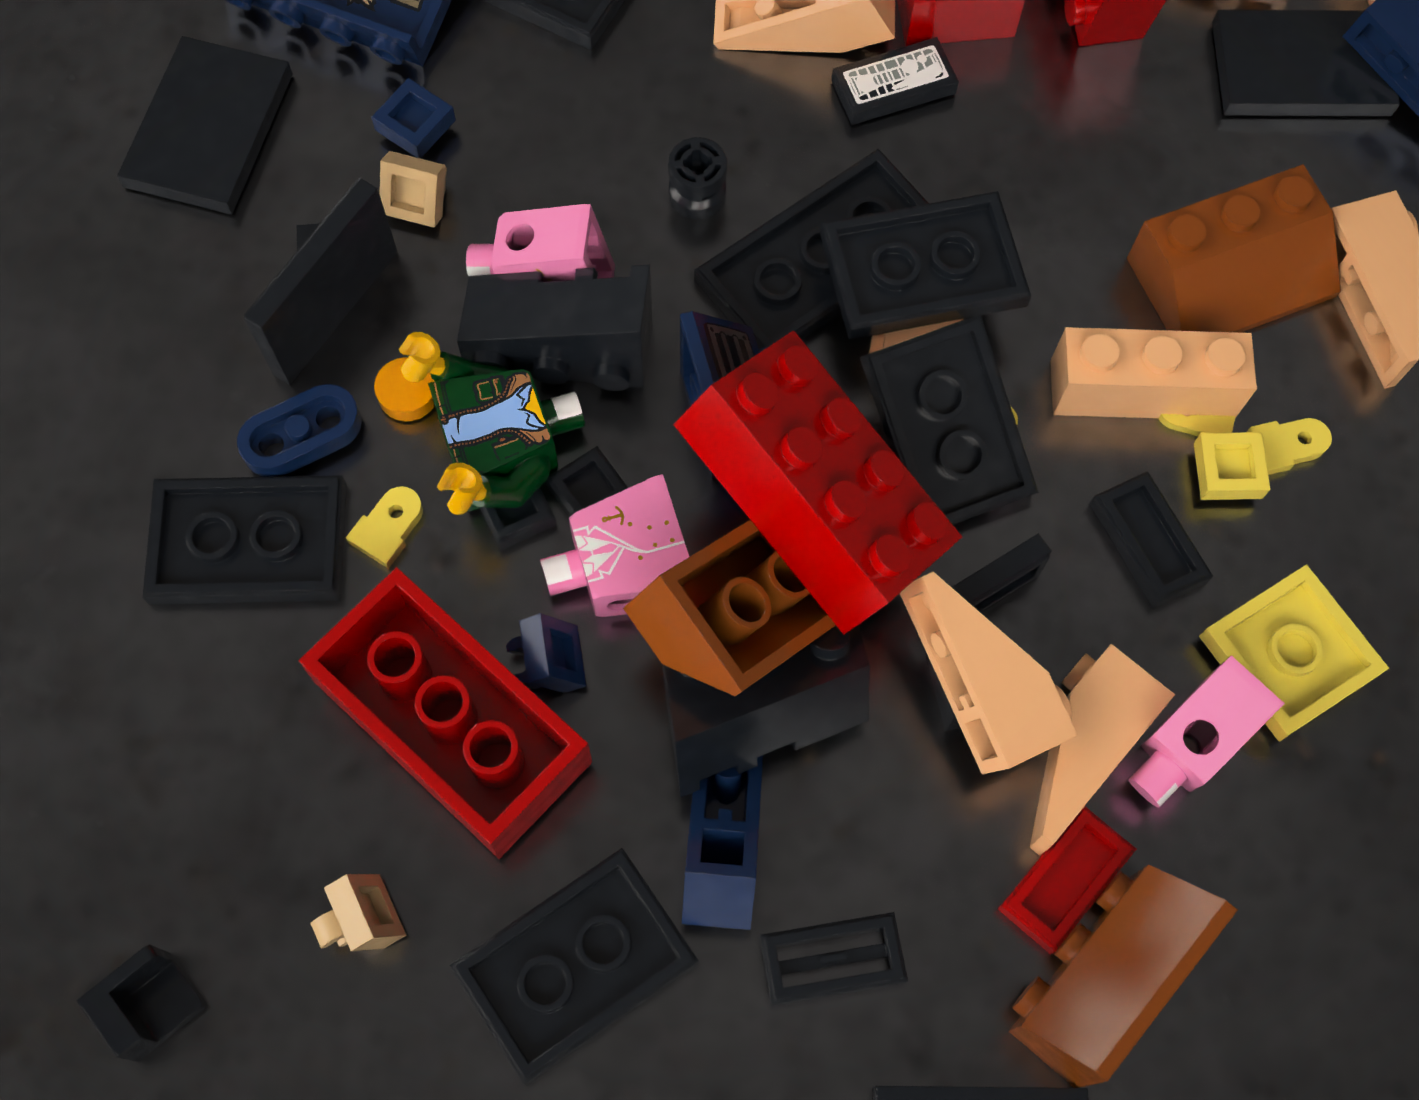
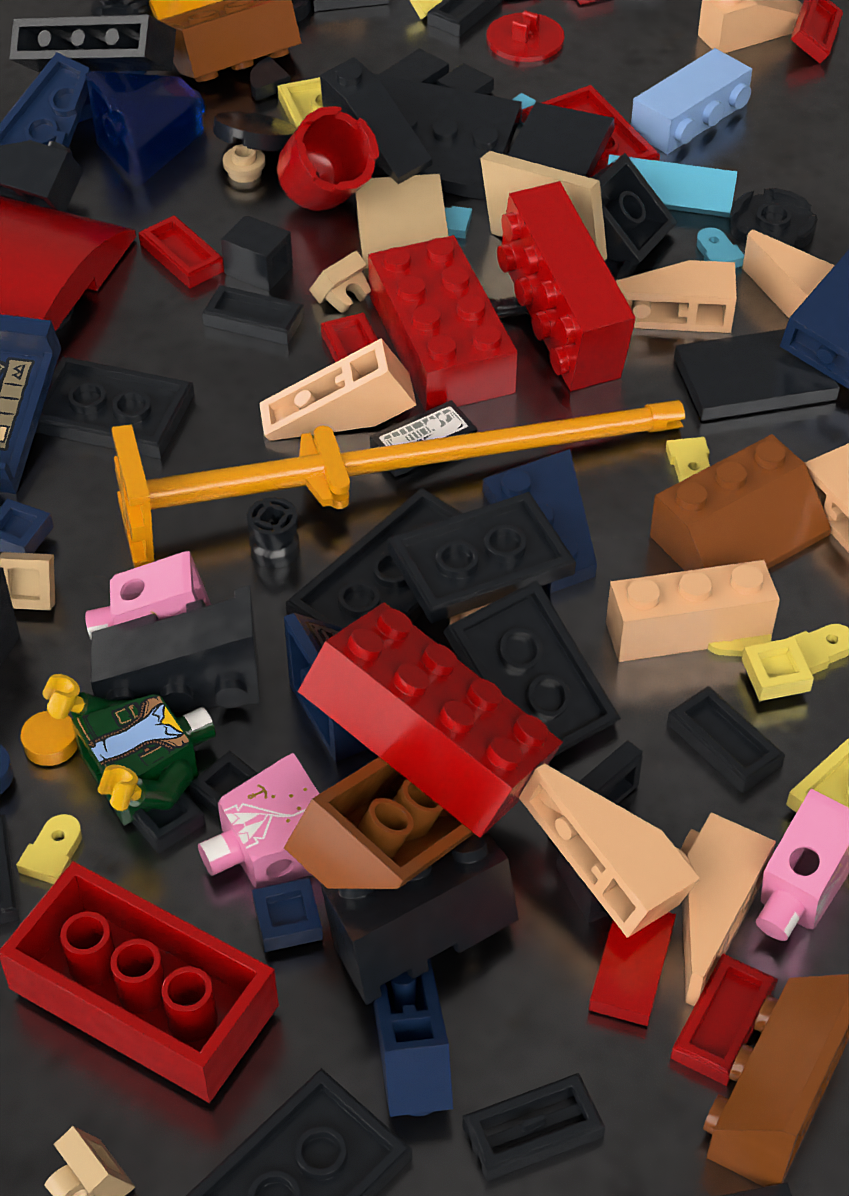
camera: 10 degrees left, 20 degrees down
dark blue tile [506,613,586,693] -> none
none -> light orange piece [112,400,685,568]
none -> dark blue plate [252,878,323,952]
none -> dark blue wing [482,449,597,593]
none -> red tile [589,912,676,1026]
none -> light yellow piece [666,437,710,482]

